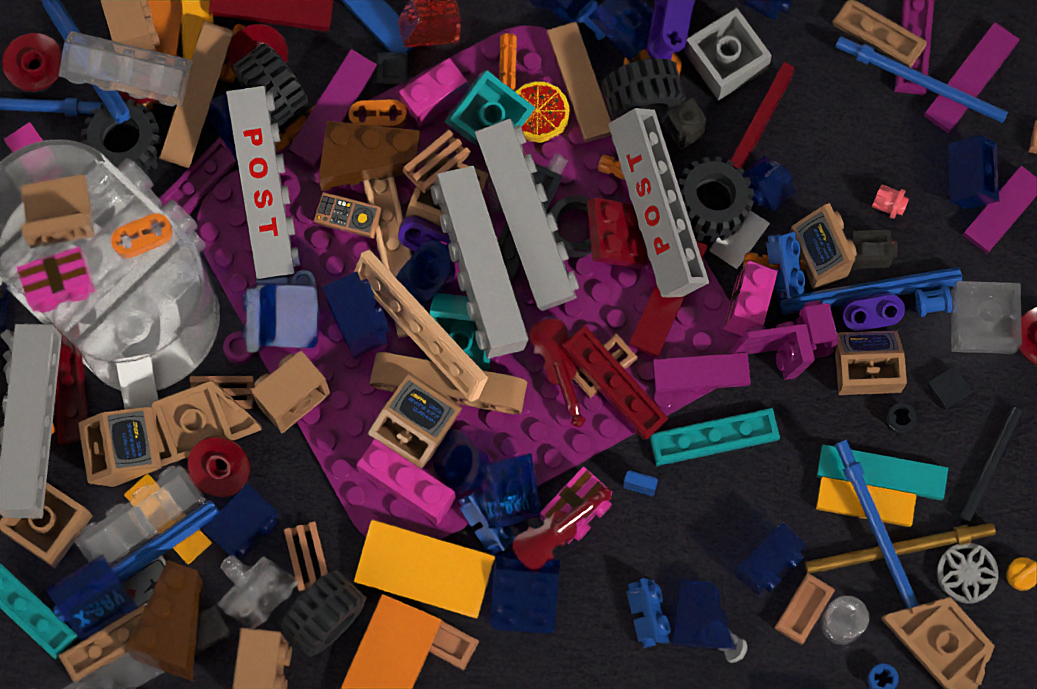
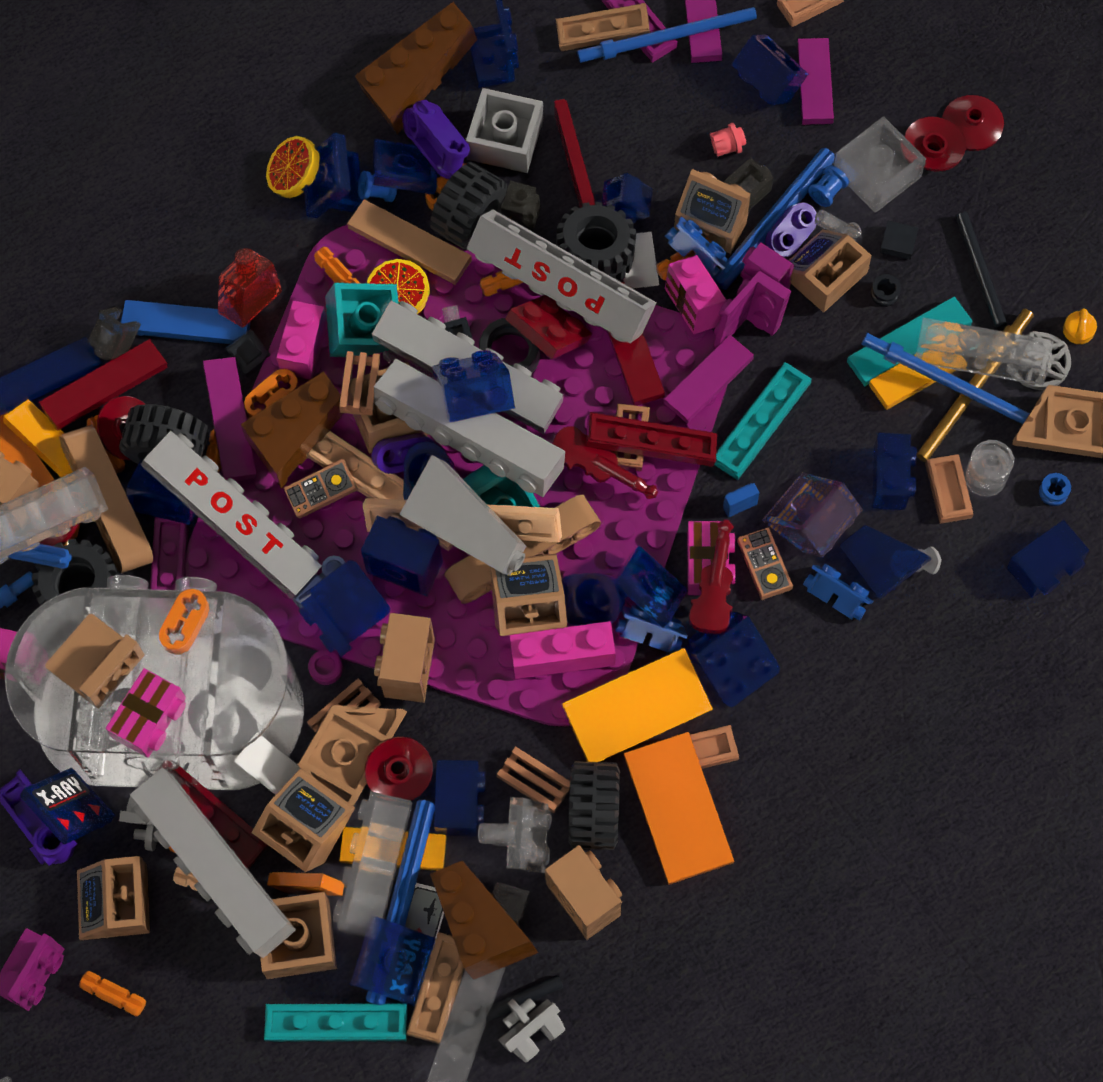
camera: 40 degrees left, 5 degrees down
none -> orange tile [267,872,344,896]
none -> light grey slope [399,455,526,575]
none -> clear blue bracket [432,350,515,422]
none -> tile [737,527,793,600]
none -> clear purple slope [762,472,863,558]
none -> clear arm [815,210,861,241]
none -> clear brick [915,318,1053,385]

